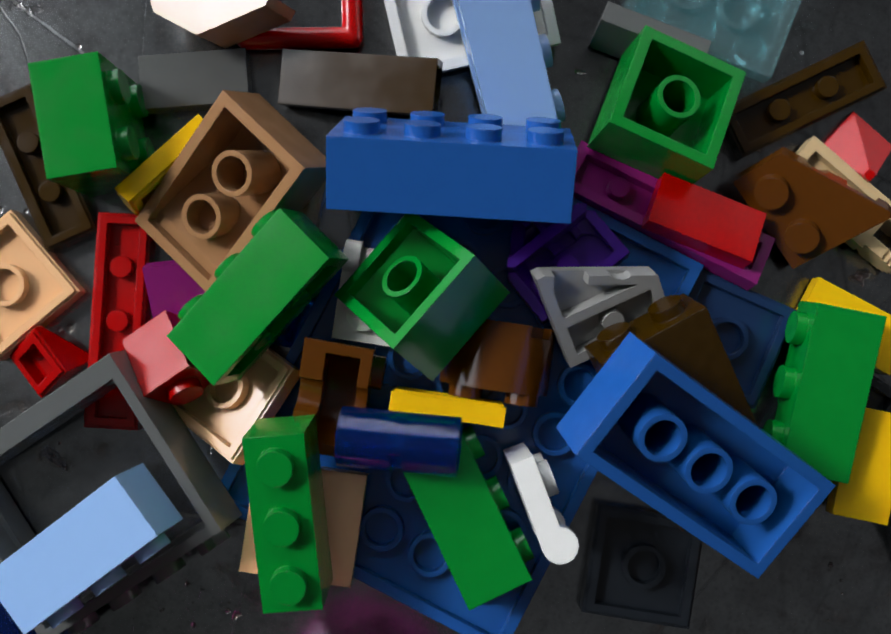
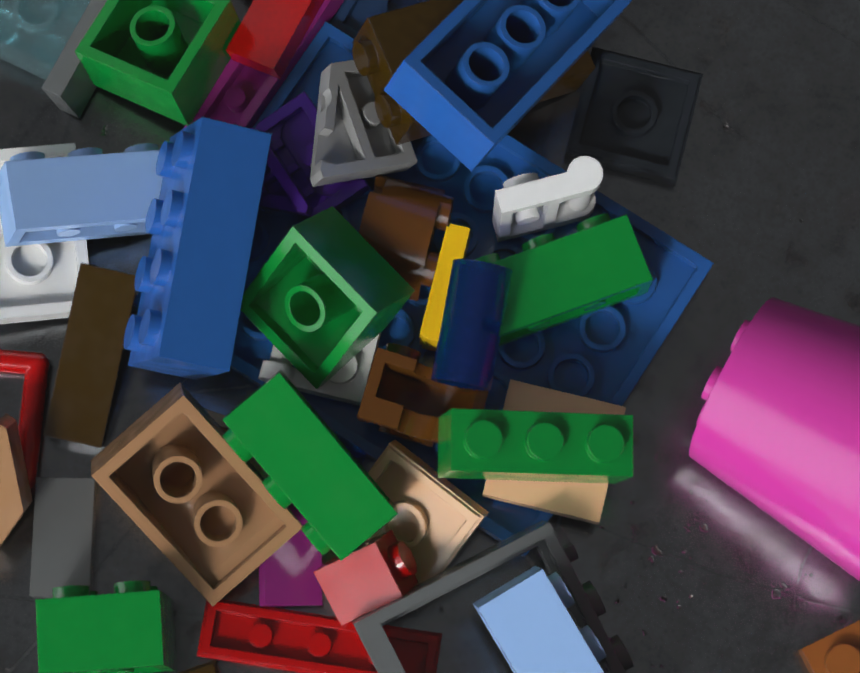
camera: 85 degrees left, 10 degrees down
yellow tile [114,114,203,216] -> none

